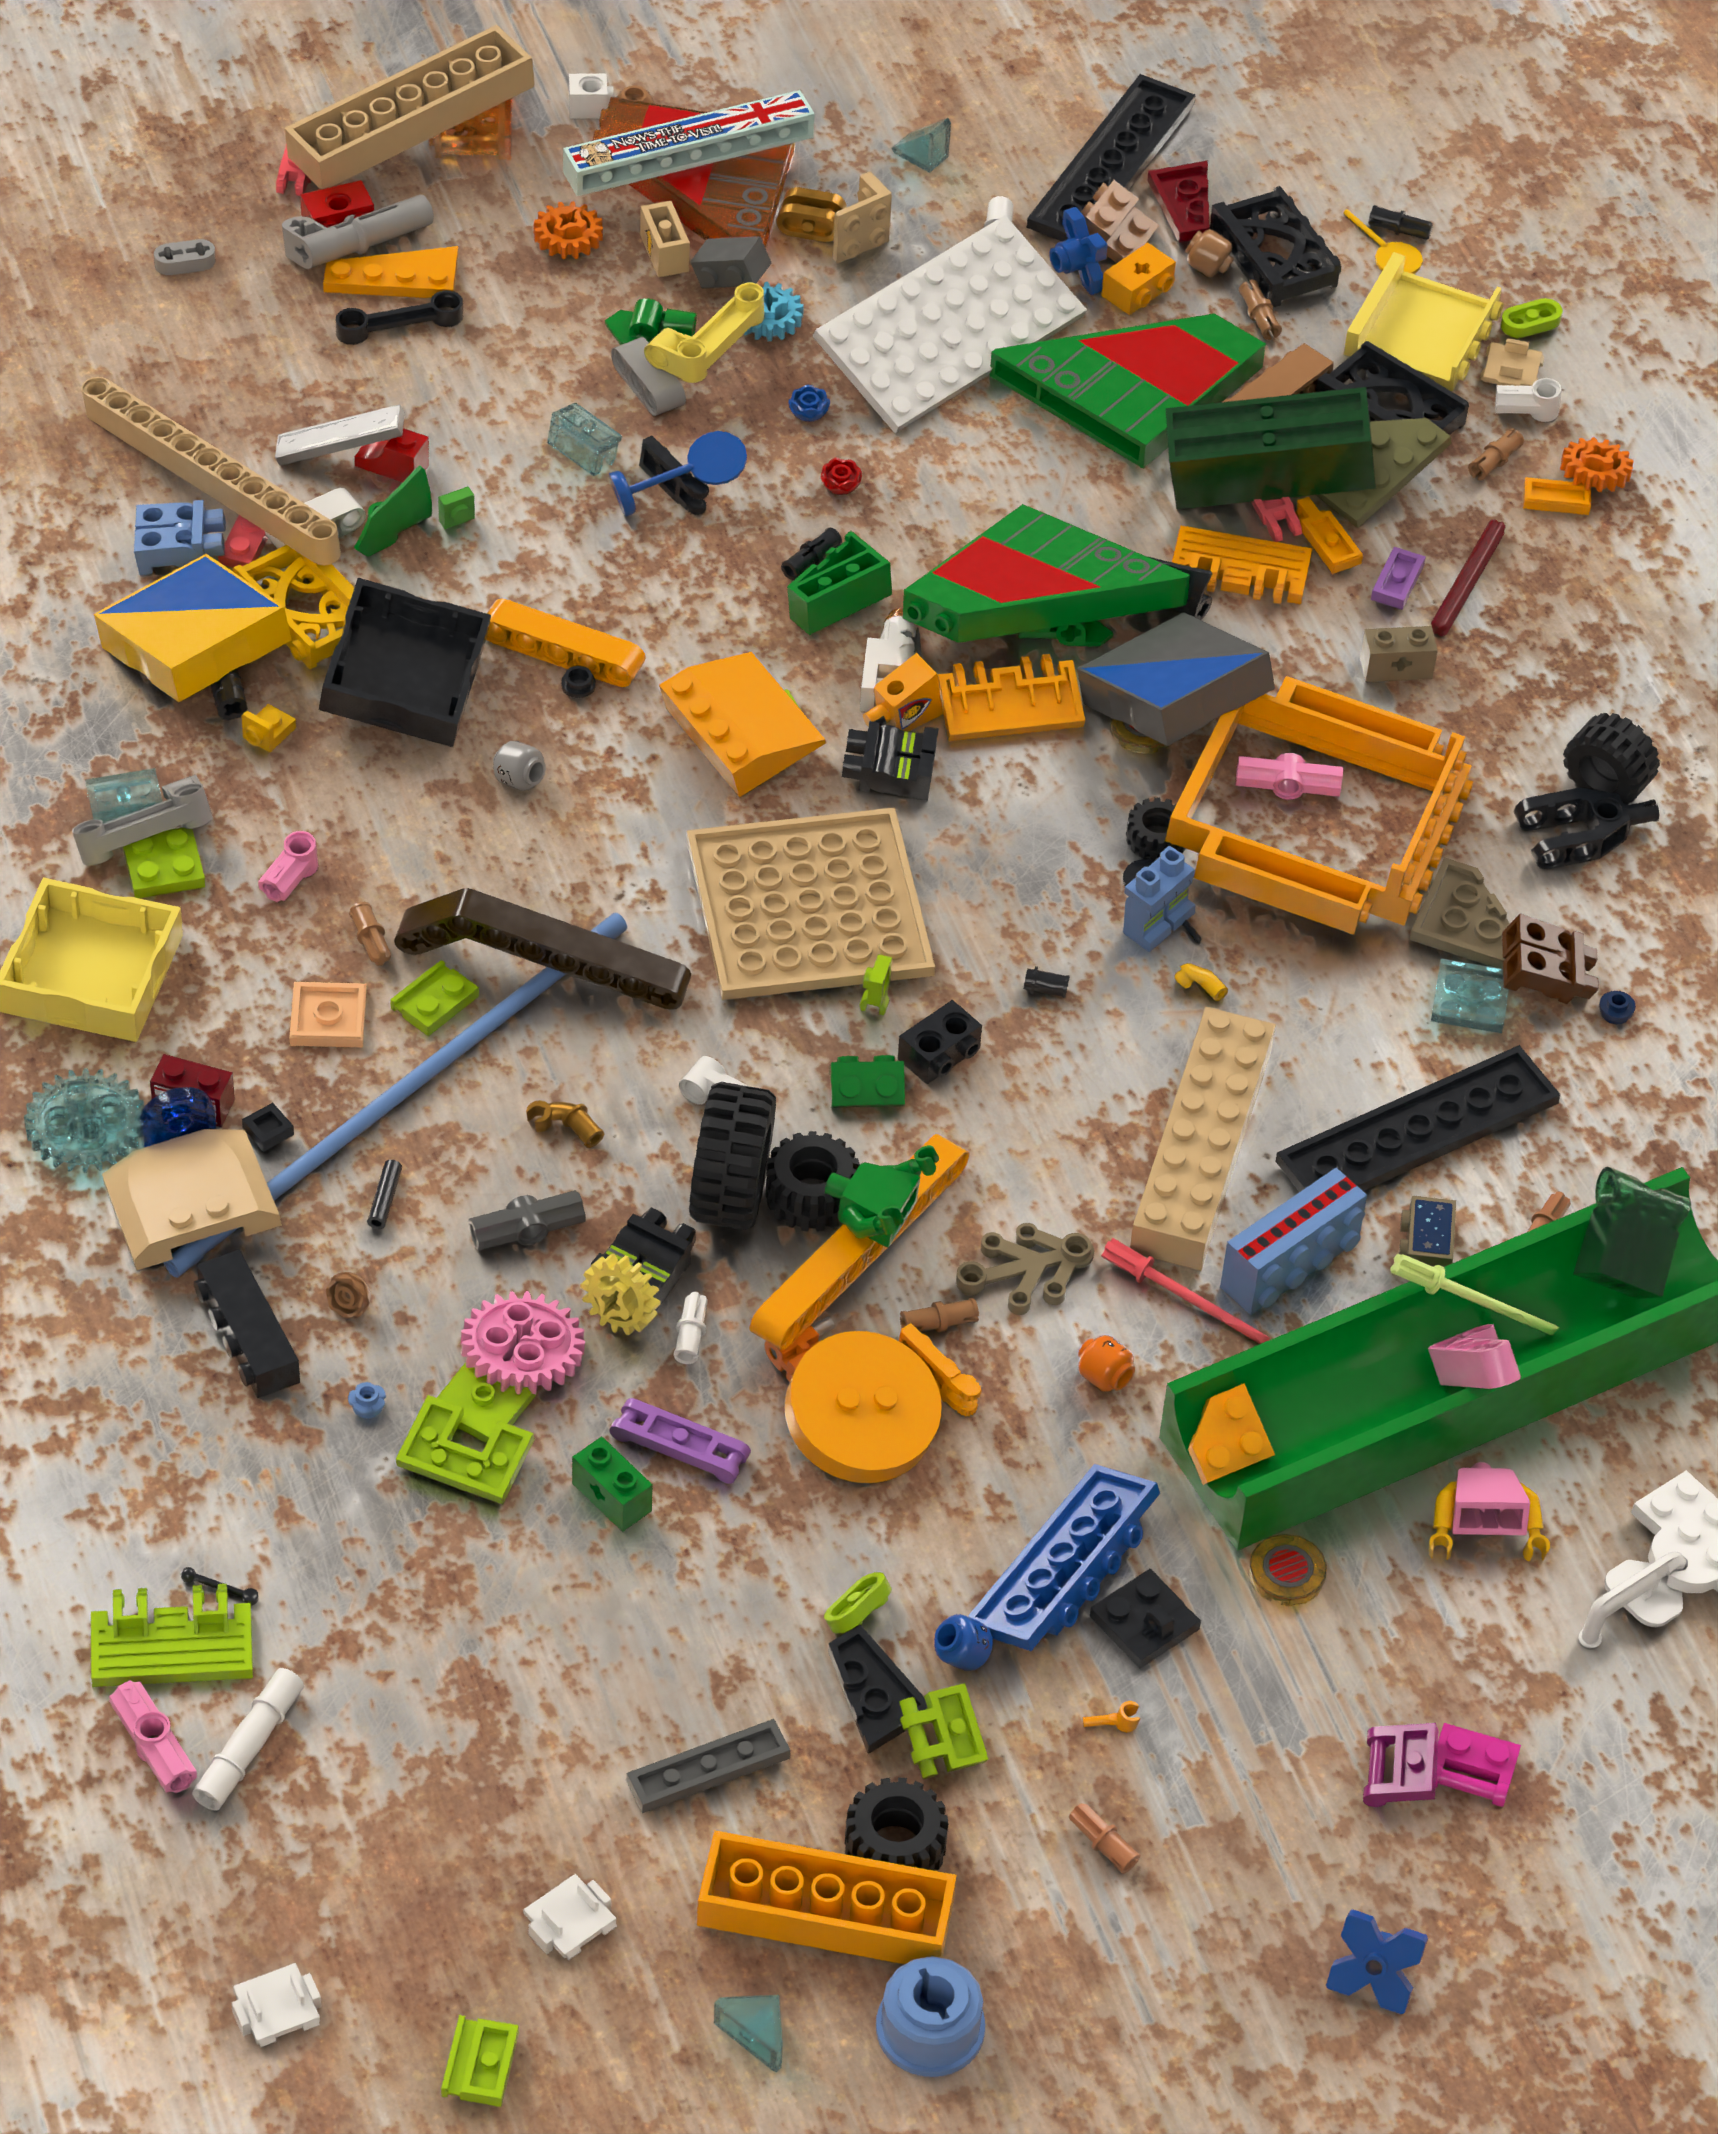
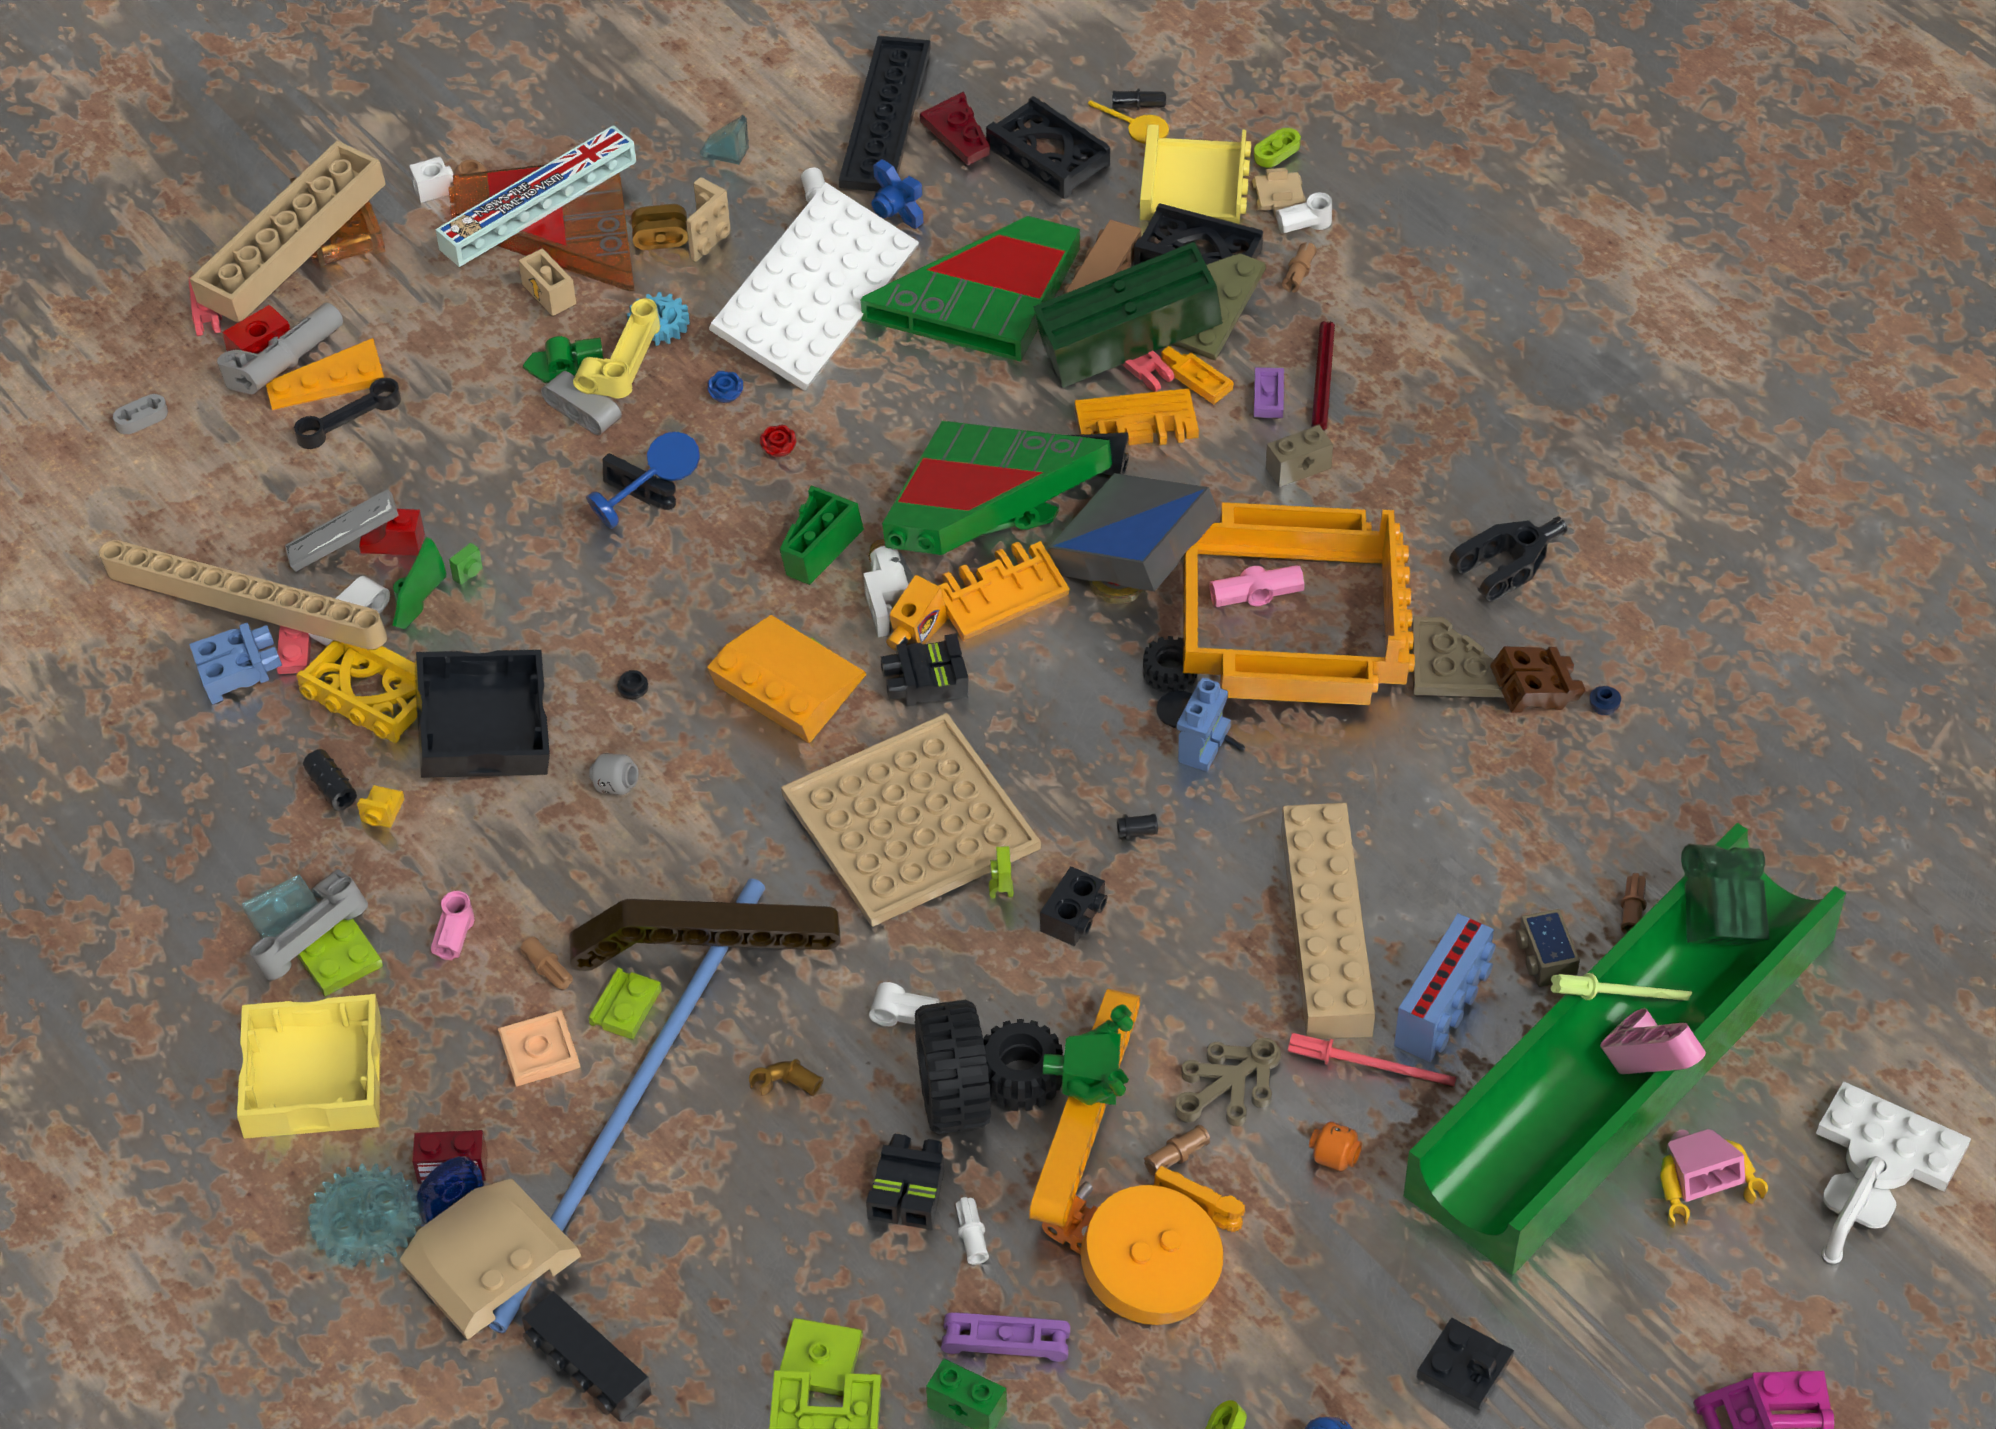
camera: 15 degrees left, 0 degrees up
yellow tile [94,554,292,702] -> none
black plate [242,1103,294,1152] -> none
medium nougat plate [326,1272,371,1318] -> none
medium blue plate [348,1382,386,1419] -> none
black piece [367,1160,402,1229] -> none
bright pink gear [461,1291,585,1394] -> none
dark grey piece [468,1190,586,1251] -> none
light orange beam [486,599,646,687] -> none
orange gear [534,201,603,259] -> none
clear light blue hinge [547,402,622,476] -> none
light yellow gear [580,1254,661,1335] -> none
dark grey brick [690,236,772,288] -> none
black pin [781,527,842,581] -> none
green bracket [829,1055,905,1108] -> none
blue plate [968,1464,1160,1651] -> none
medium nougat plate [1081,180,1159,263] -> none
light orange brick [1101,242,1176,315] -> none
yellow arm [1174,963,1228,1001] -> none
medium nougat head [1185,229,1234,278] -> none
light orange plate [1188,1383,1275,1485] -> none
medium nougat pin [1239,280,1282,340] -> none
tile [1248,1534,1327,1606] -> none
black plate [1275,1045,1561,1192] -> none
clear light blue plate [1431,959,1509,1033] -> none
light orange tile [1523,477,1591,515] -> none
orange gear [1560,437,1634,492] -> none
black tyre [1563,713,1660,805] -> none

